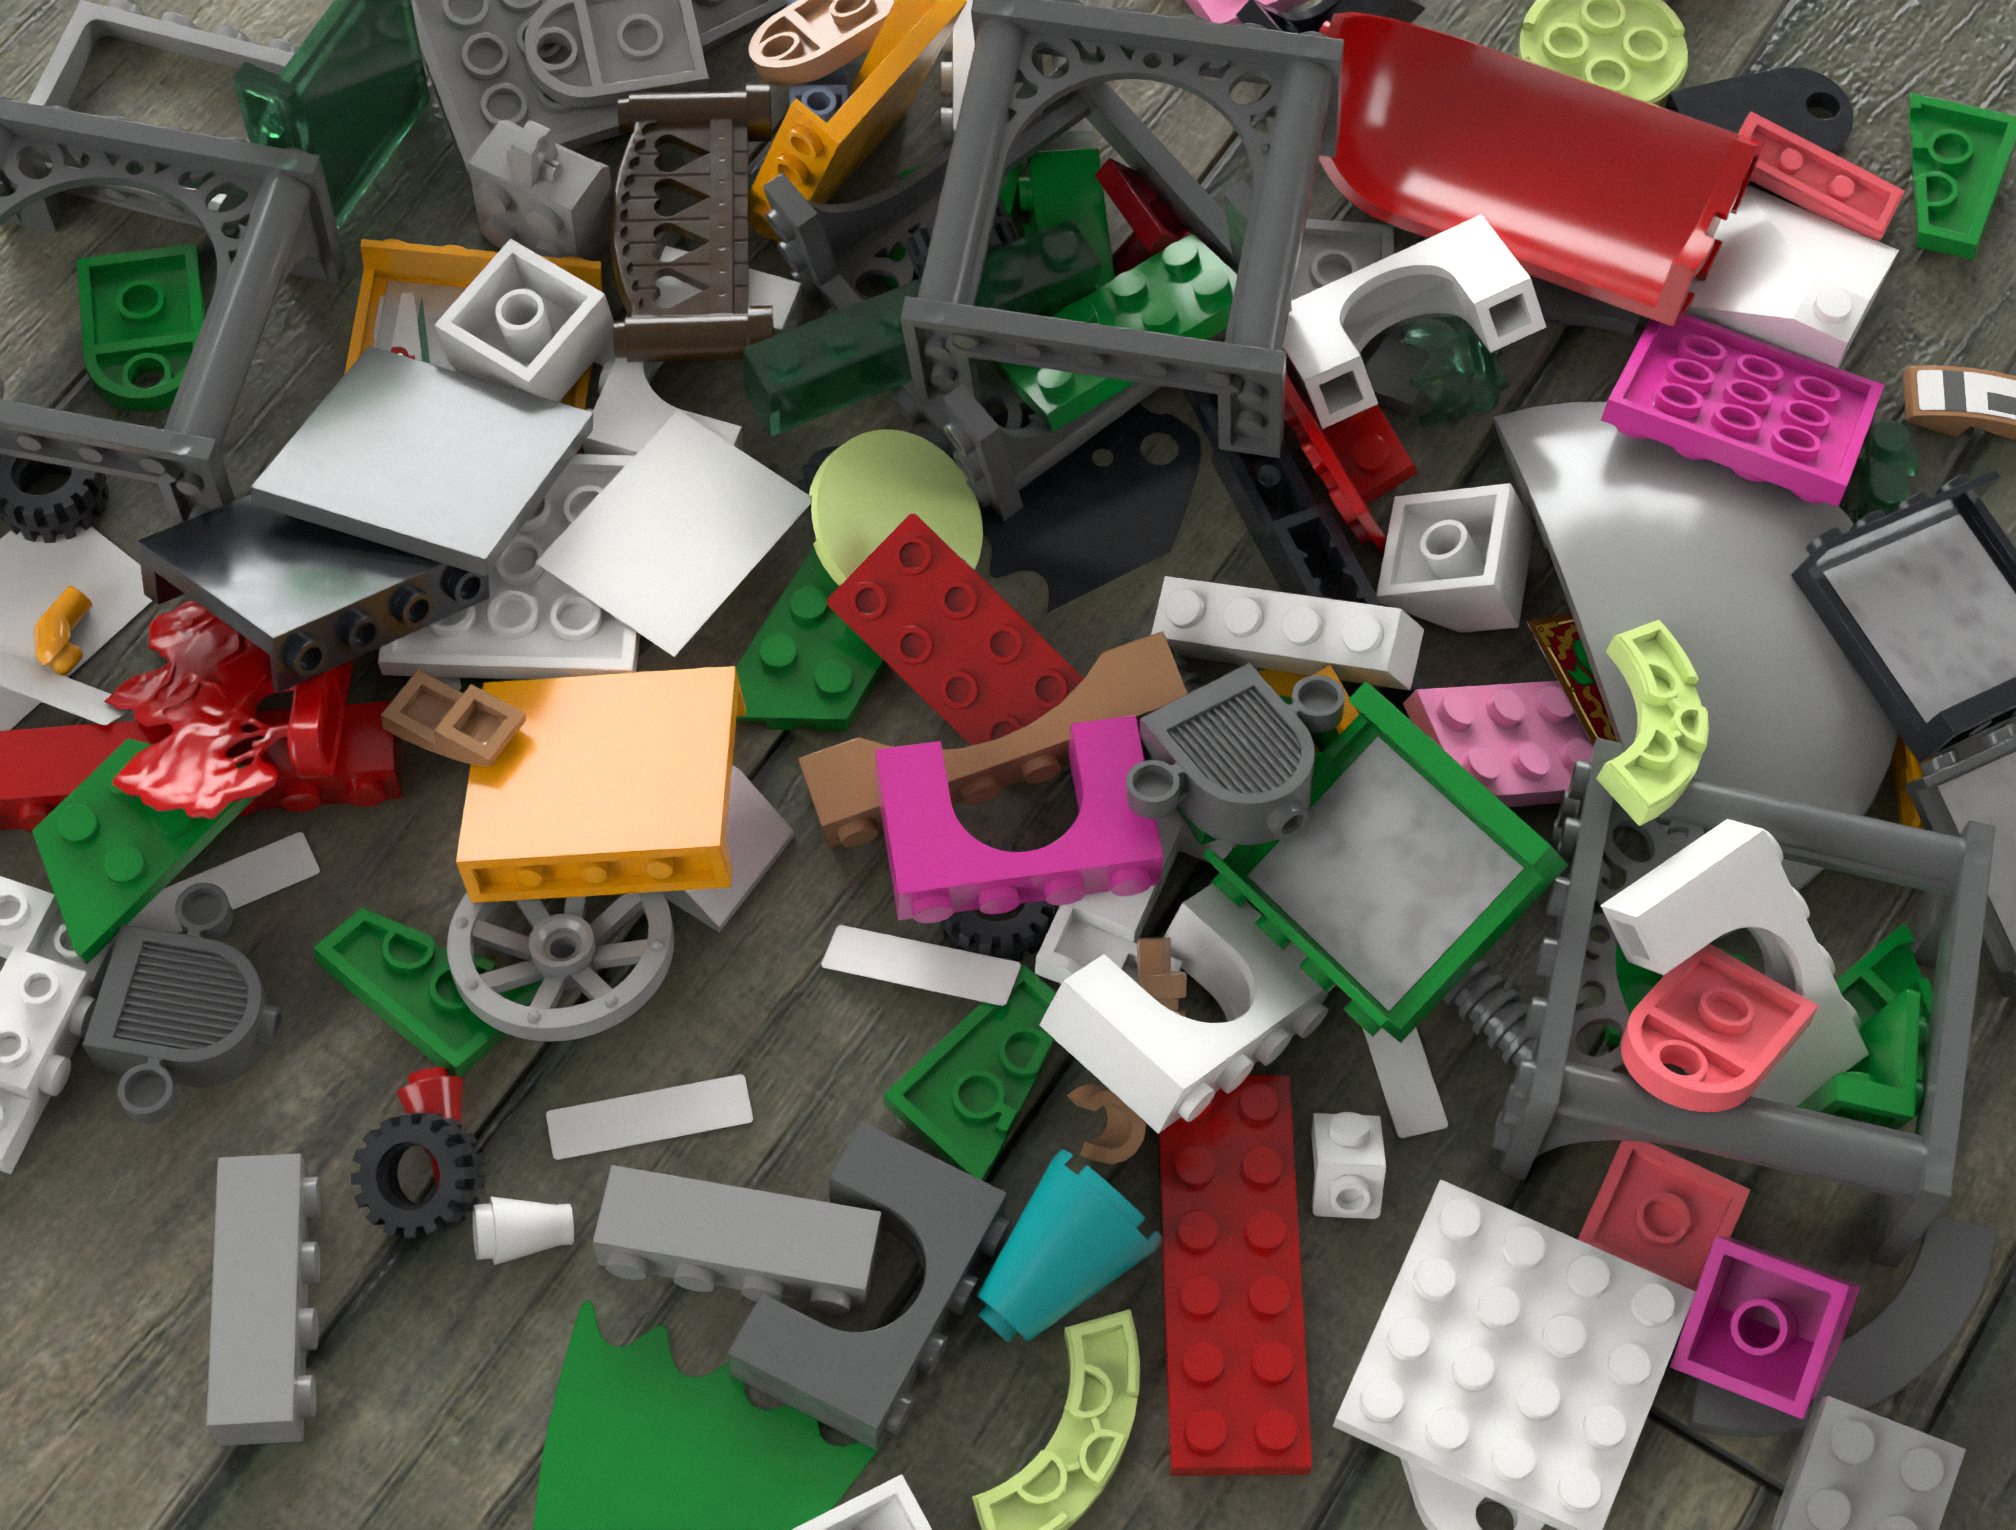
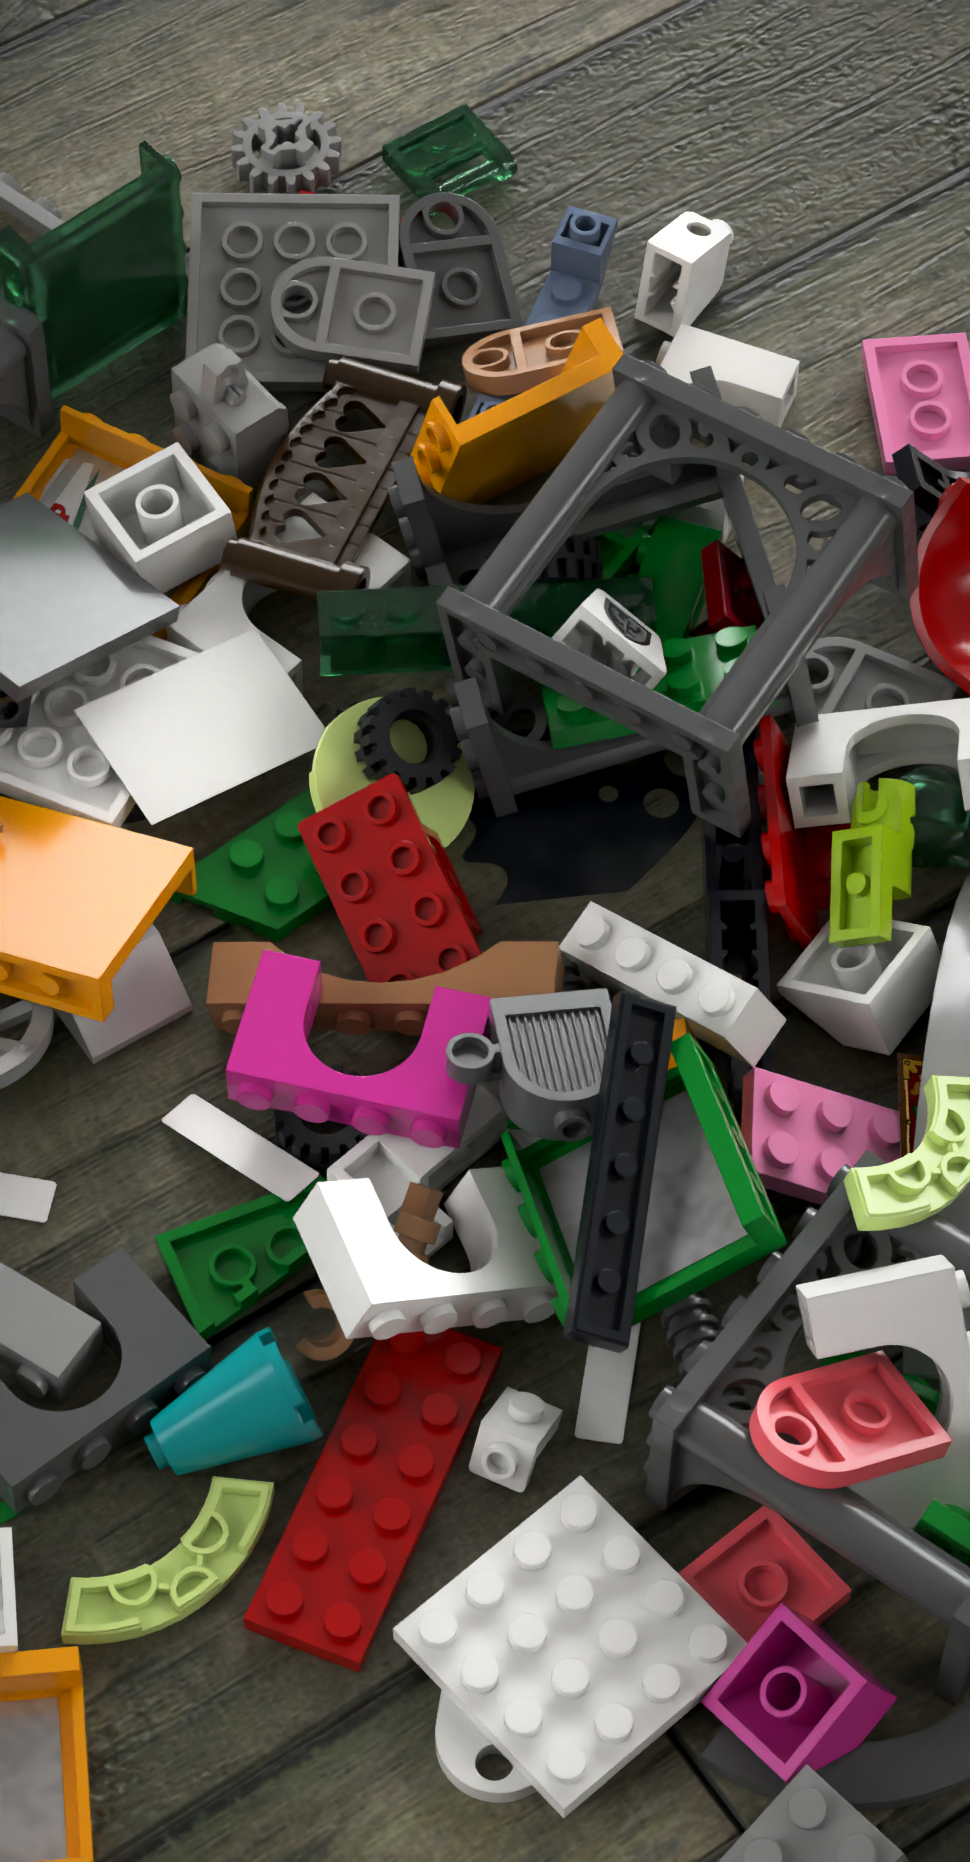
camera: 25 degrees right, 5 degrees down
none -> black tyre [353,687,463,795]
none -> white torso [552,588,667,689]
none -> black tile [563,990,676,1353]
none -> lime plate [829,778,916,948]

